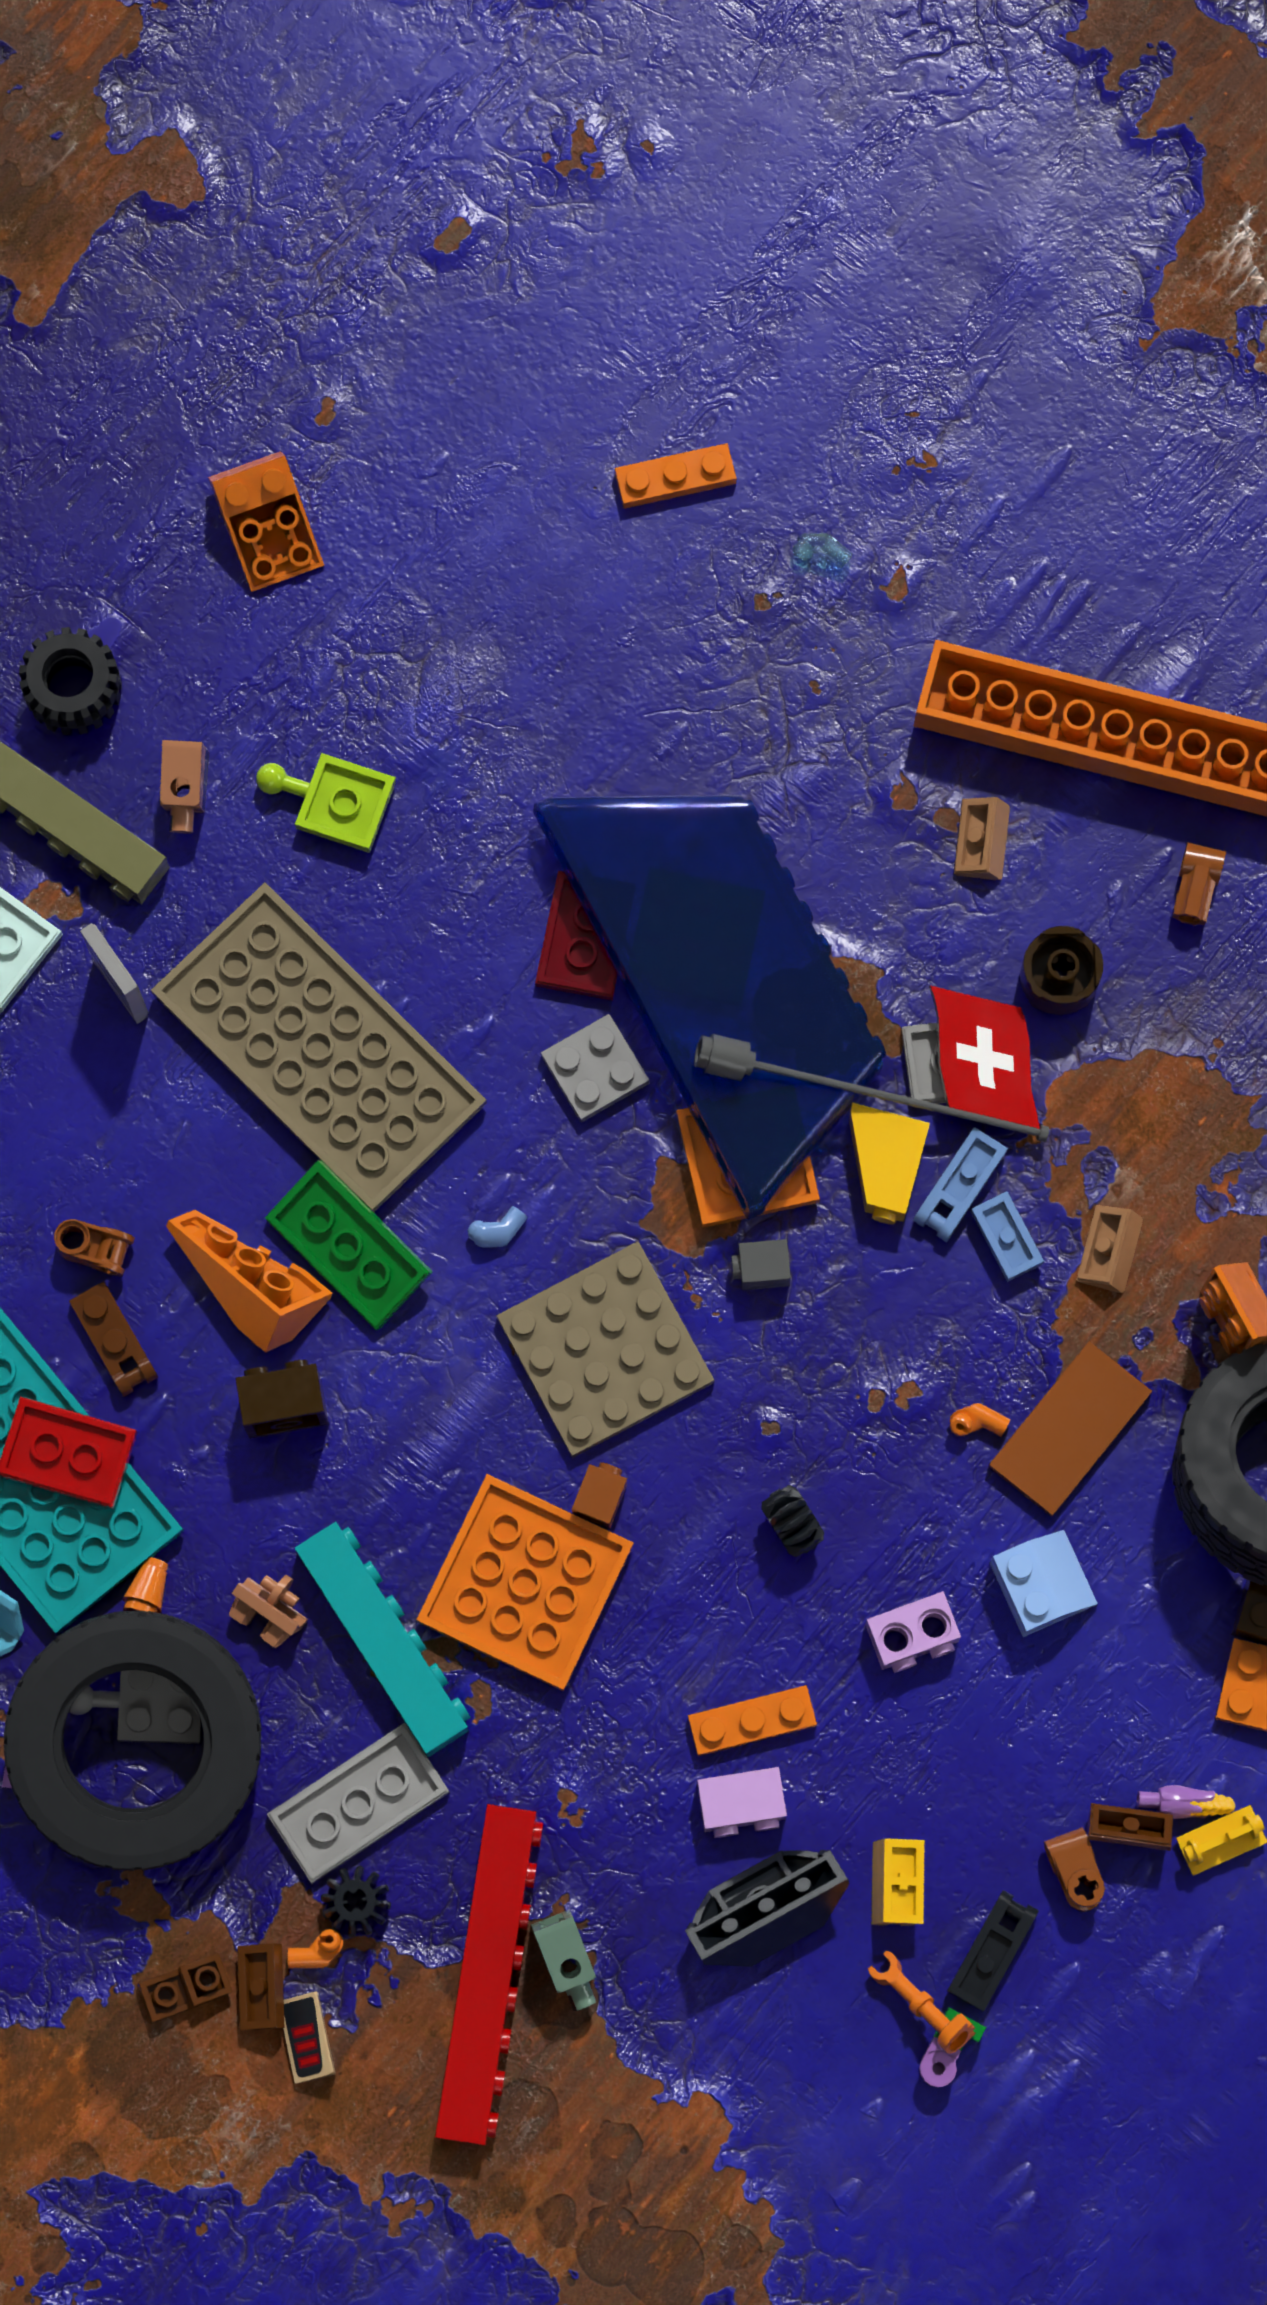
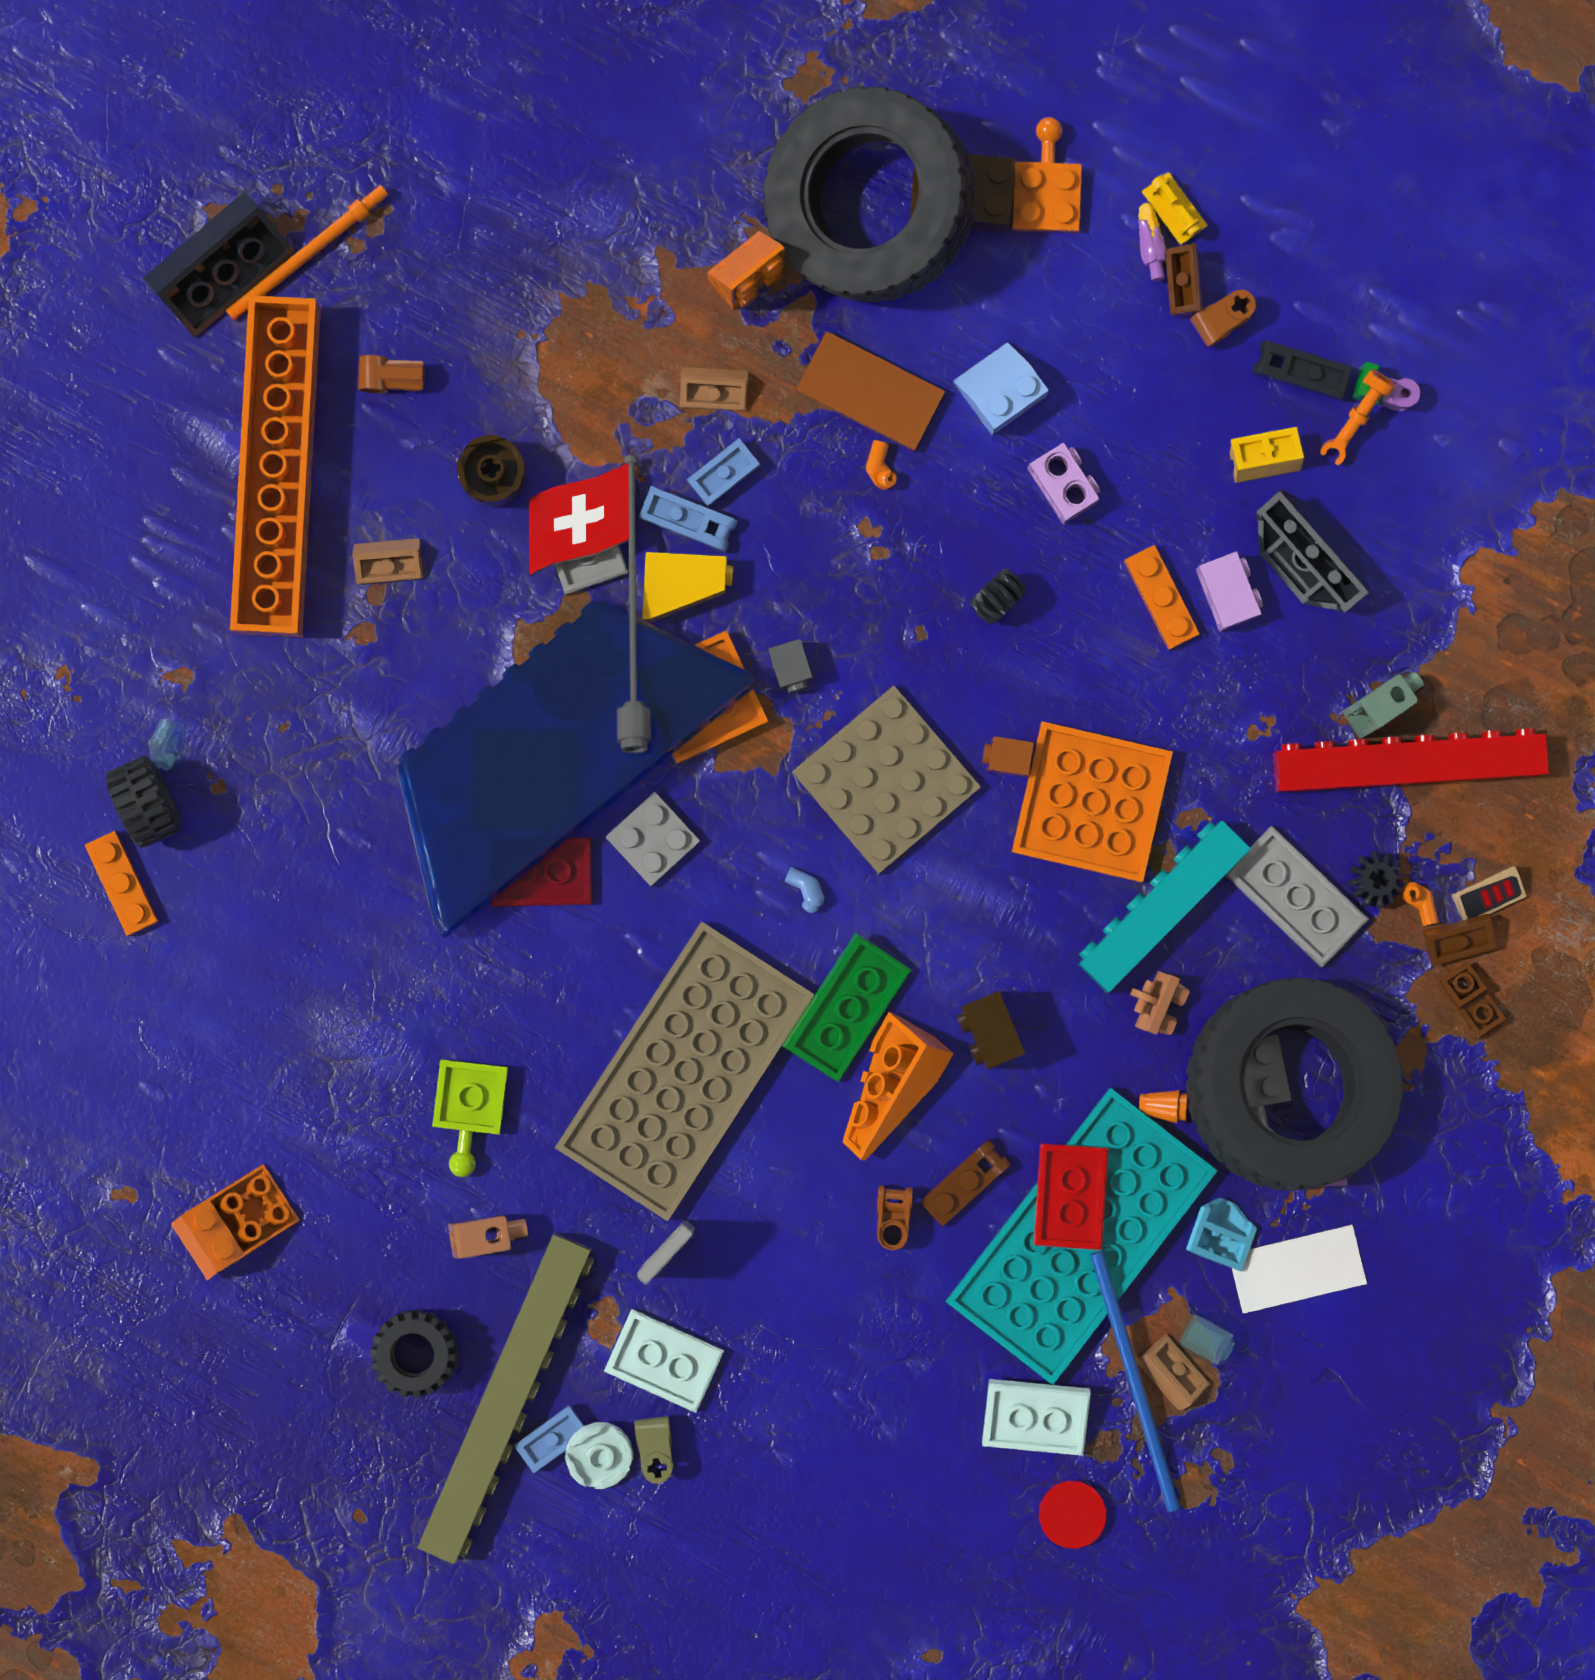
camera: 105 degrees left, 10 degrees up
none -> black tyre [106,755,181,849]

